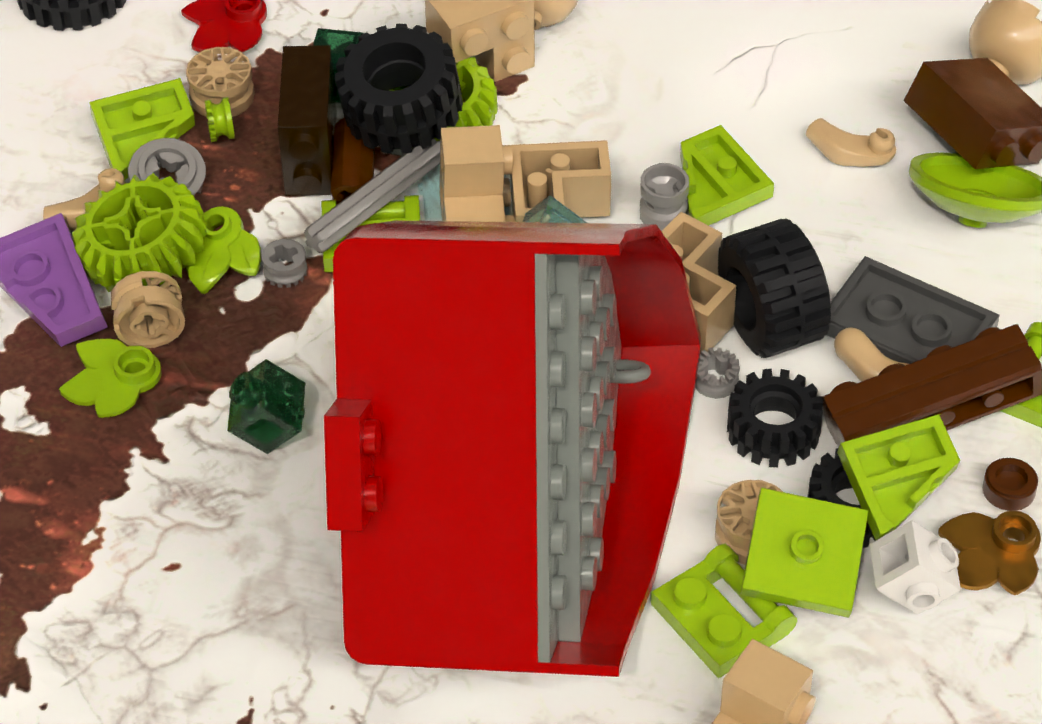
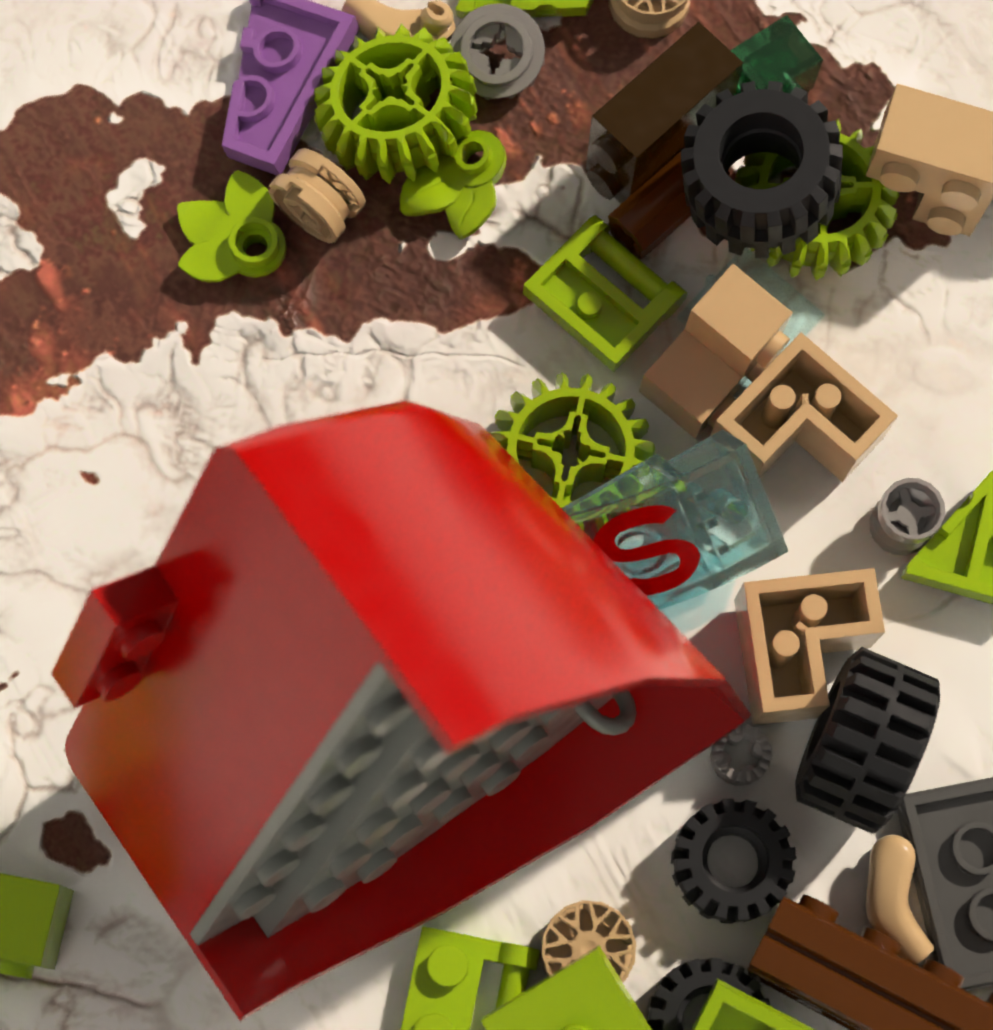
camera: 45 degrees right, 25 degrees up
lime bush [205,97,235,142] -> none
clear green brick [227,359,306,454] -> none
light grey bush [261,239,308,288] -> none
light grey axle [304,139,440,253] -> none

